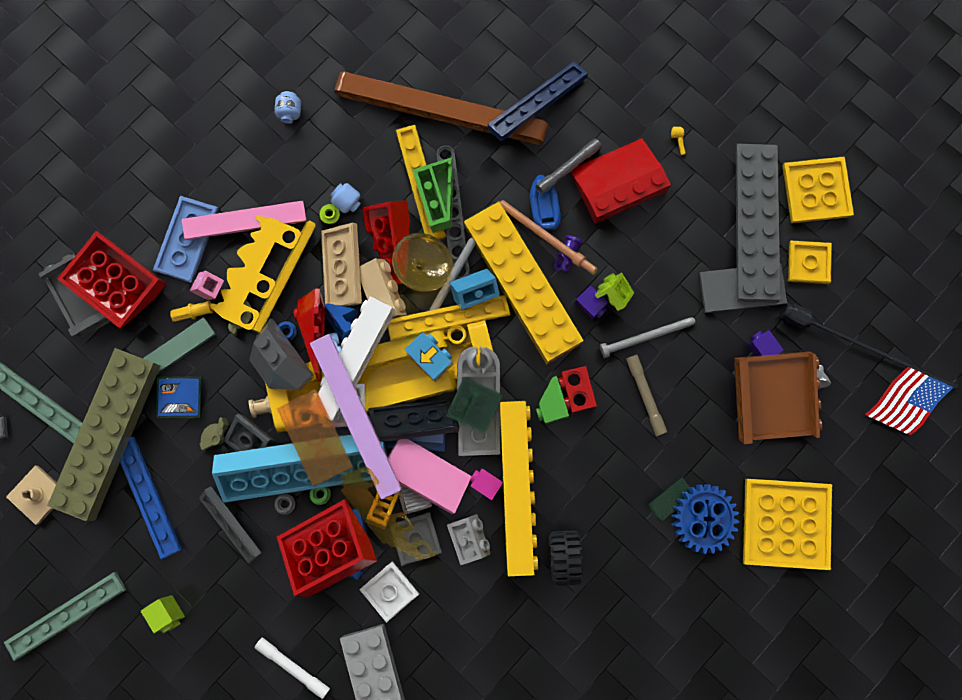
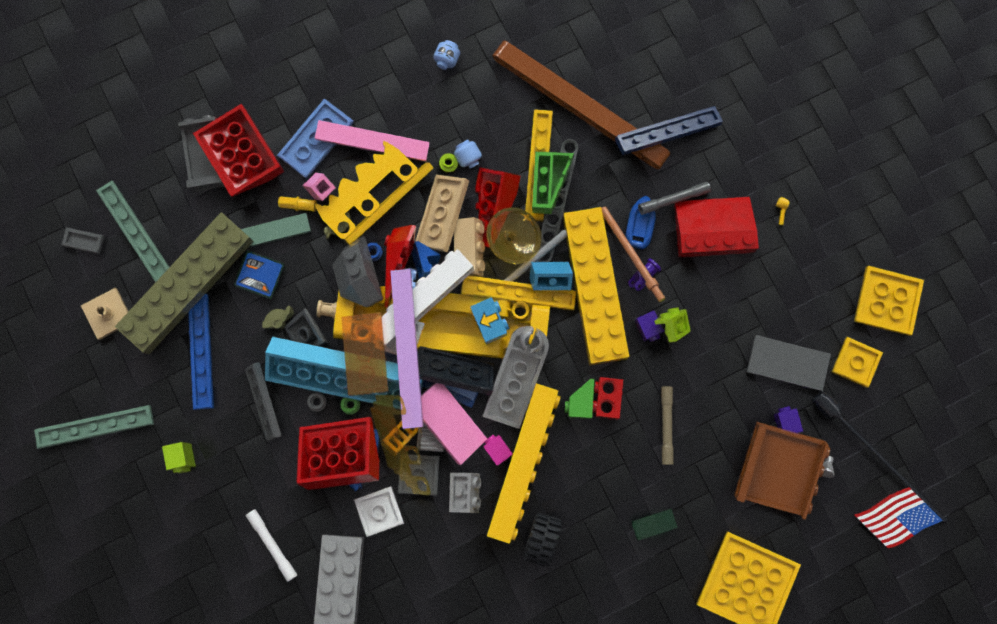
camera: 15 degrees right, 0 degrees up
clear green slope [446,377,504,433] -> none
light grey bar [600,317,695,358] -> none
blue gear [671,484,739,554] -> none
dark grey plate [735,144,780,302] -> none

